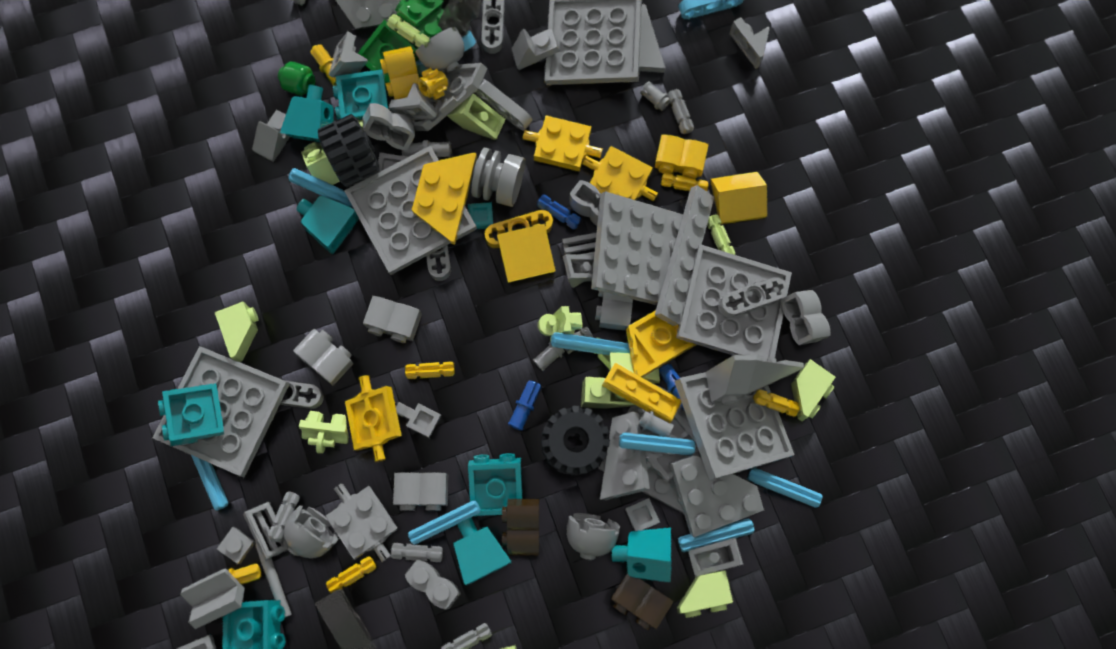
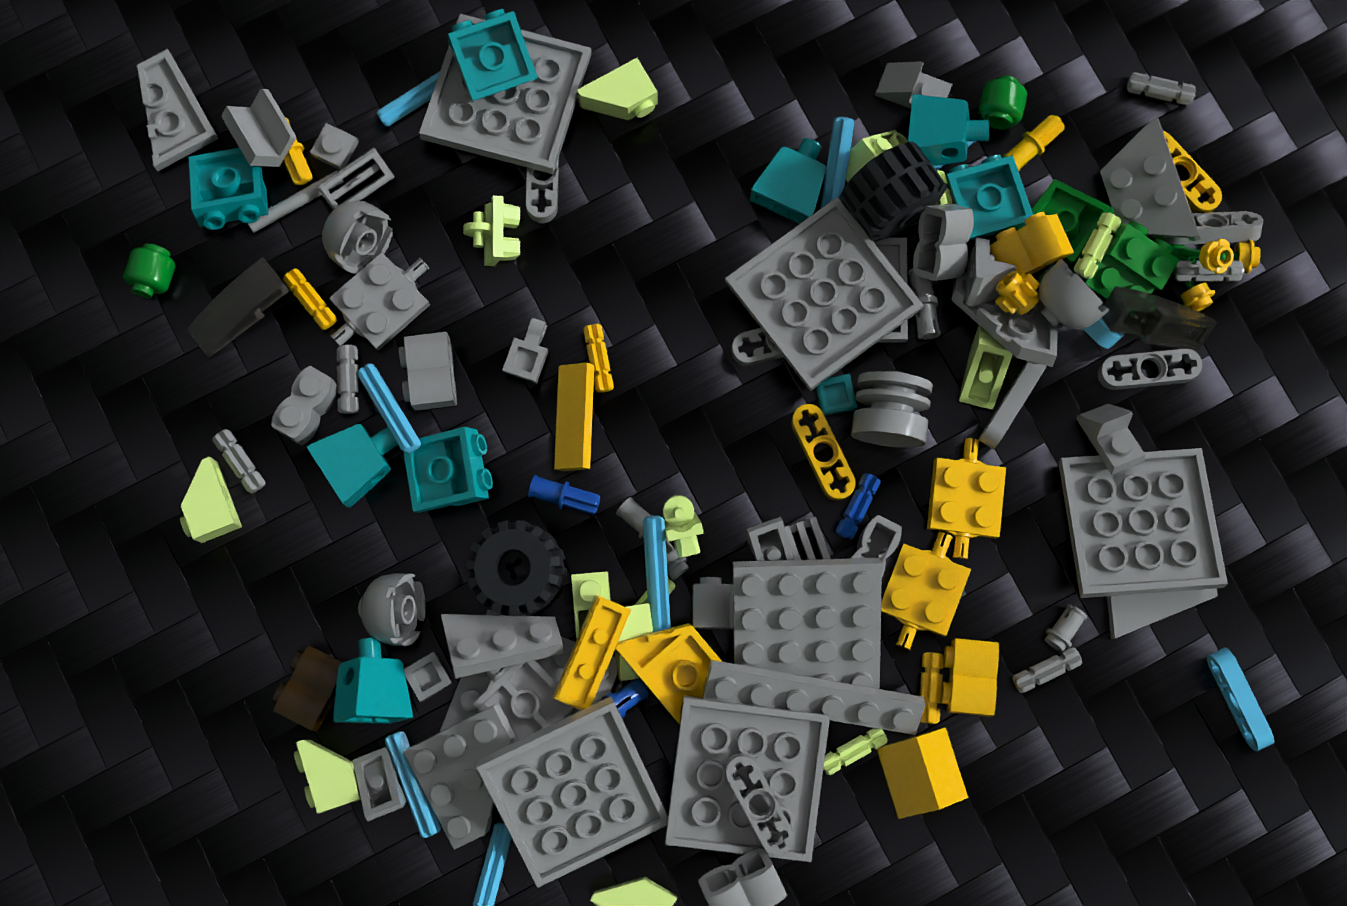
camera: 80 degrees right, 5 degrees up
light grey axle [268,492,299,543] -> none
light grey brick [293,329,353,386] -> none
light grey slope [329,31,368,77] -> none
yellow plate [345,375,401,462] -> none
light grey brick [363,296,422,343] -> none
yellow wing [412,153,477,244] -> none
yellow tile [497,224,555,282] -> none
dark brown brick [502,499,539,555] -> none
medium azure axle [619,433,695,455] -> none
light grey pin [638,411,673,437] -> none
light grey wedge [705,355,804,405] -> none
light grey slope [730,18,769,68] -> none
yellow axle [753,389,800,417] -> none
none -> yellow tile [554,362,594,471]

